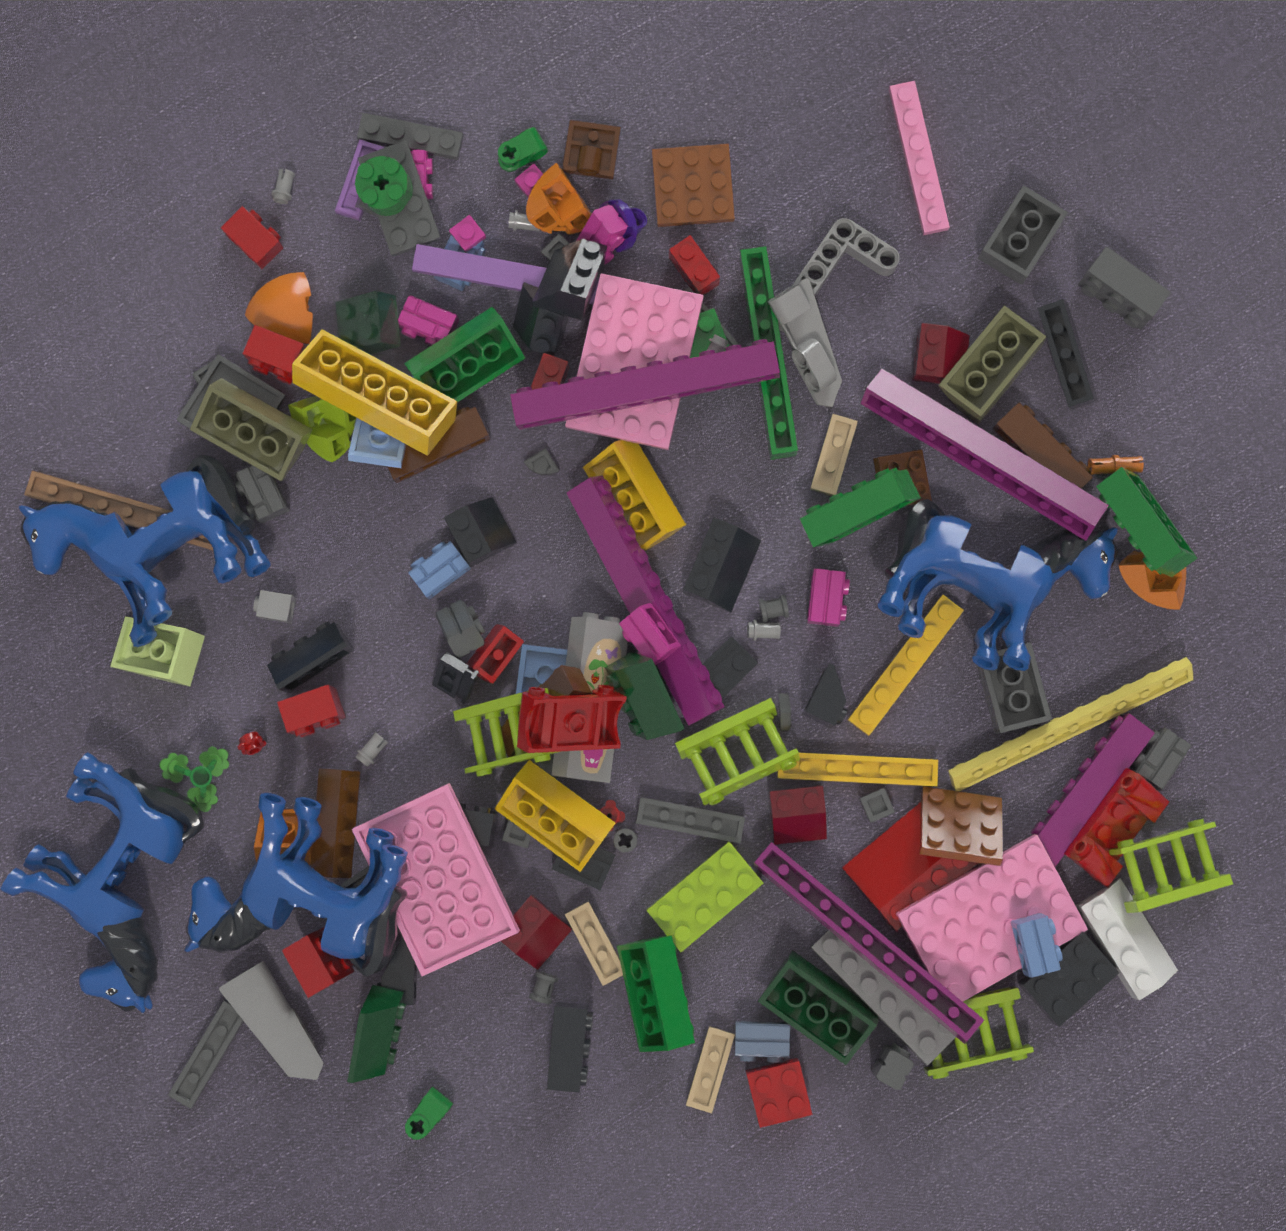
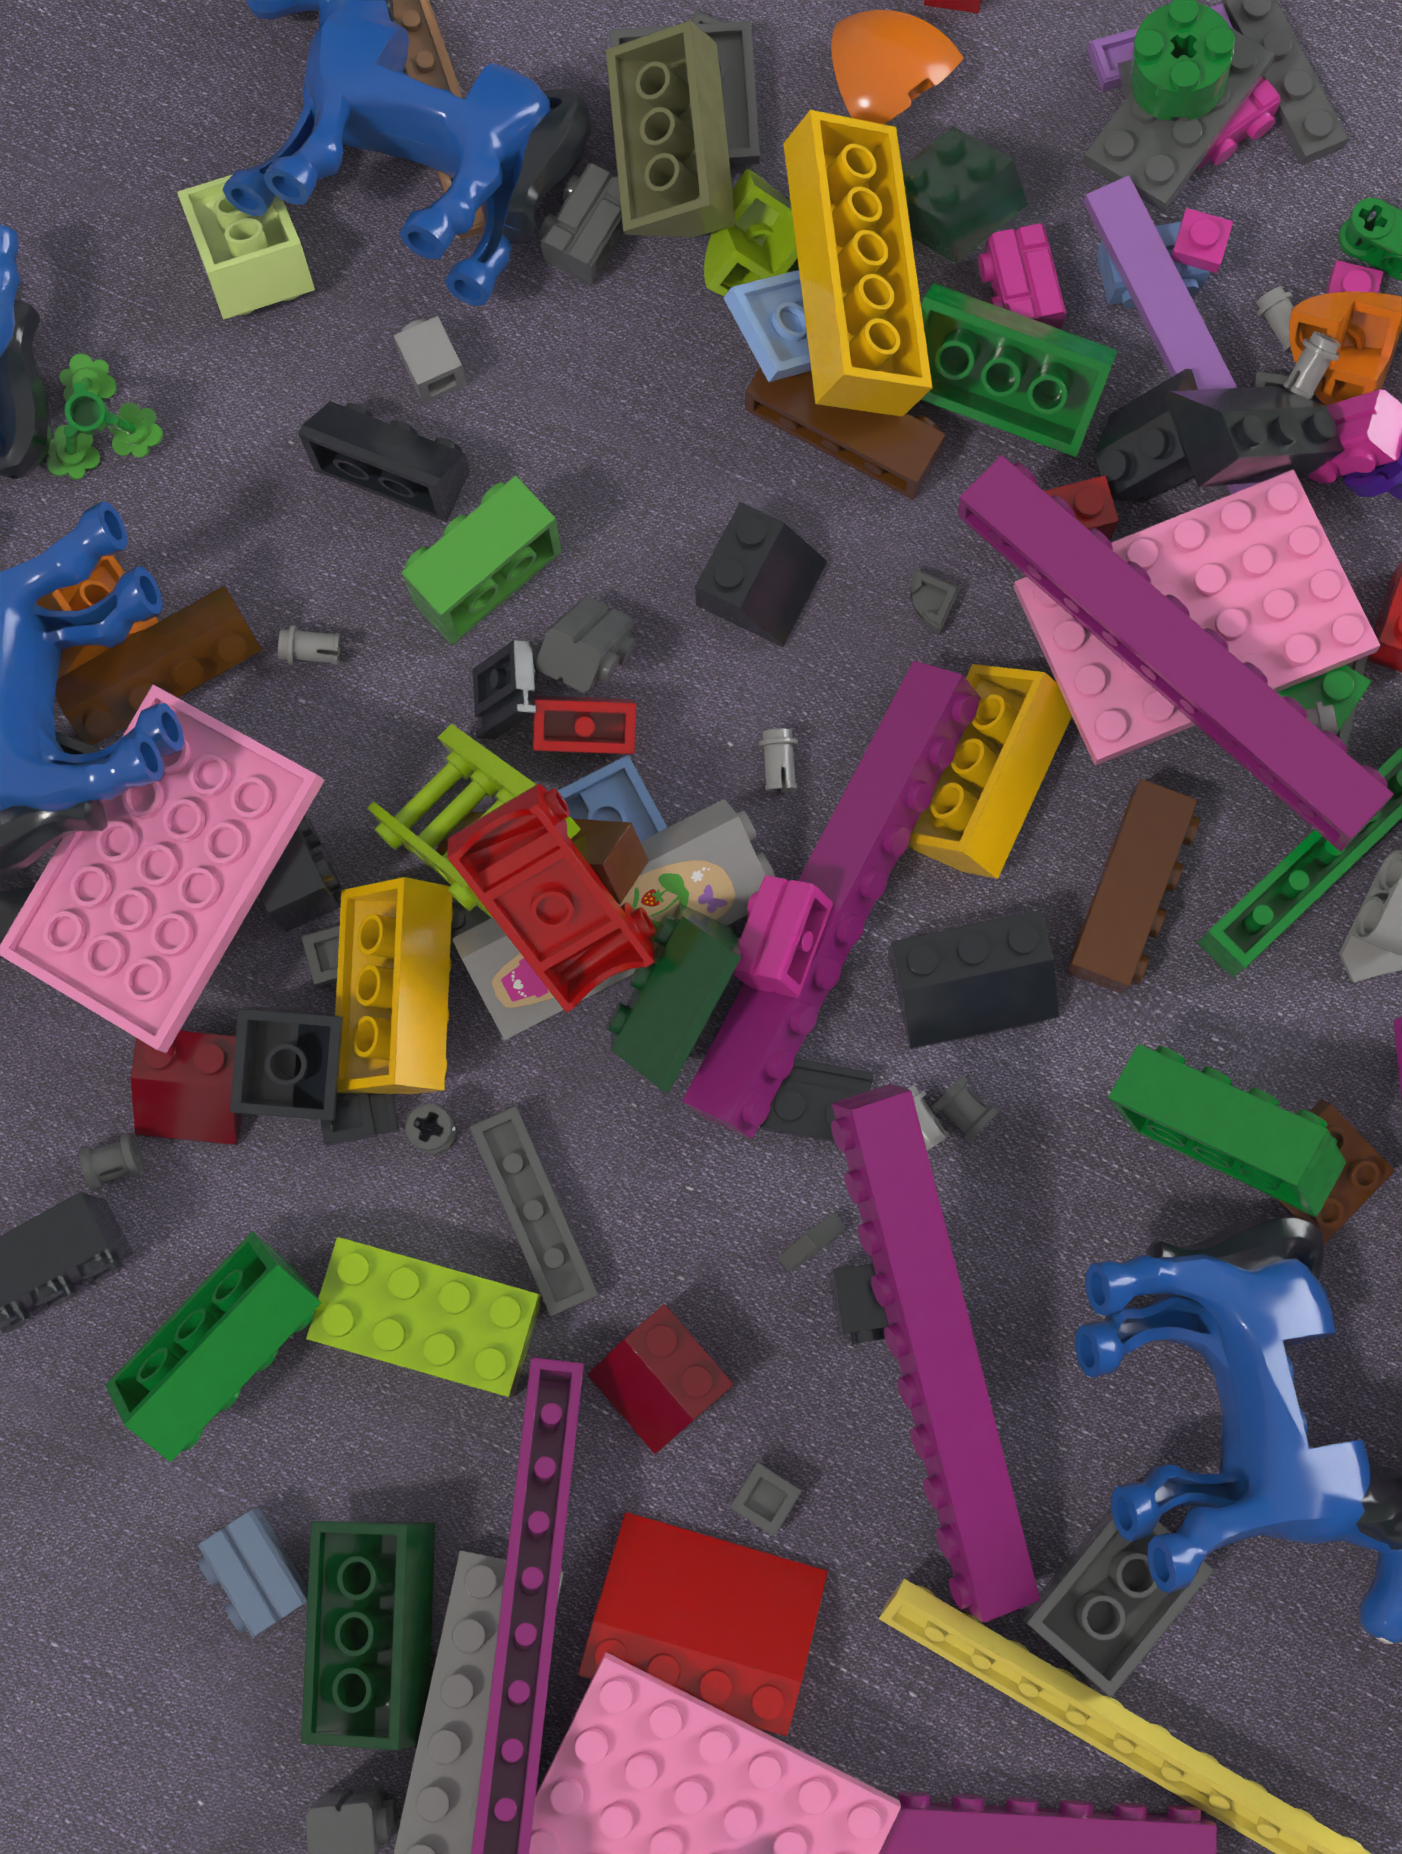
camera: 55 degrees right, 5 degrees down
red plate [237,732,267,755] -> none
red brick [242,325,306,385] -> none
red brick [277,685,346,738] -> none
medium blue brick [408,541,471,599] -> none
tan plate [565,901,623,986] -> none
red plate [597,800,625,831] -> none
lime fence [675,698,800,805] -> none
tan plate [686,1026,735,1113] -> none
red brick [745,1058,813,1128] -> none
yellow plate [777,753,938,787] -> none
dark pink brick [807,569,850,627] -> none
tan plate [810,414,858,496] -> none
yellow plate [848,595,964,736] -> none
dark orange plate [920,786,1003,866] -> none
none -> black slope [230,1007,343,1121]
none -> bright green brick [401,476,562,646]
none -> light grey pin [758,728,798,793]
none -> magenta brick [831,1084,1040,1623]
none -> reddish brown brick [1065,779,1200,994]
none -> light grey pin [1283,331,1341,399]

